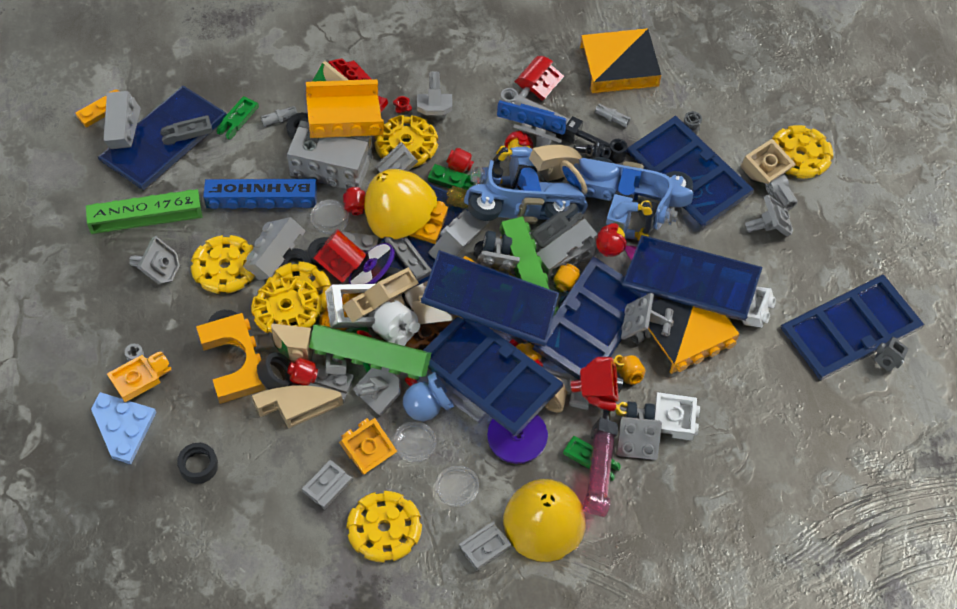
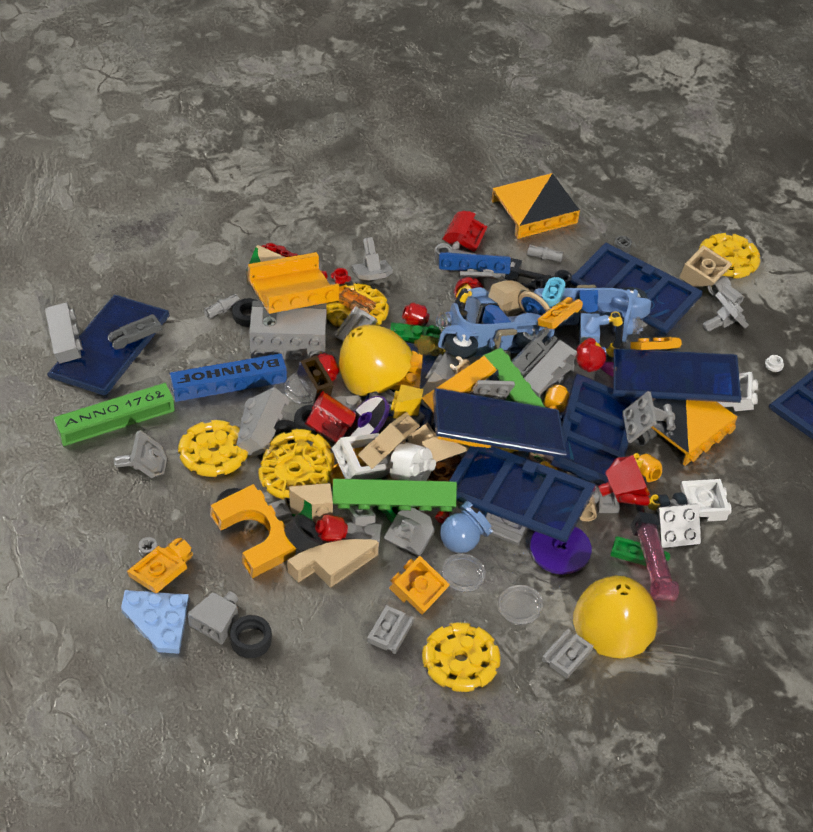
camera: 15 degrees left, 10 degrees down
light orange hinge [75,89,119,127] -> none
green hinge [216,96,259,140] -> none
none -> light grey torso [188,591,238,644]
none -> dark brown brick [297,356,334,403]
none -> clear orange tile [337,287,376,314]
none -> yellow slope [391,385,424,419]
none -> light orange slope [422,356,497,414]
none -> tan plate [450,356,471,374]
none -> light orange hinge [537,297,583,329]
none -> medium azure plate [542,277,565,307]
none -> light orange hinge [630,337,682,350]
none -> white plate [765,355,784,372]

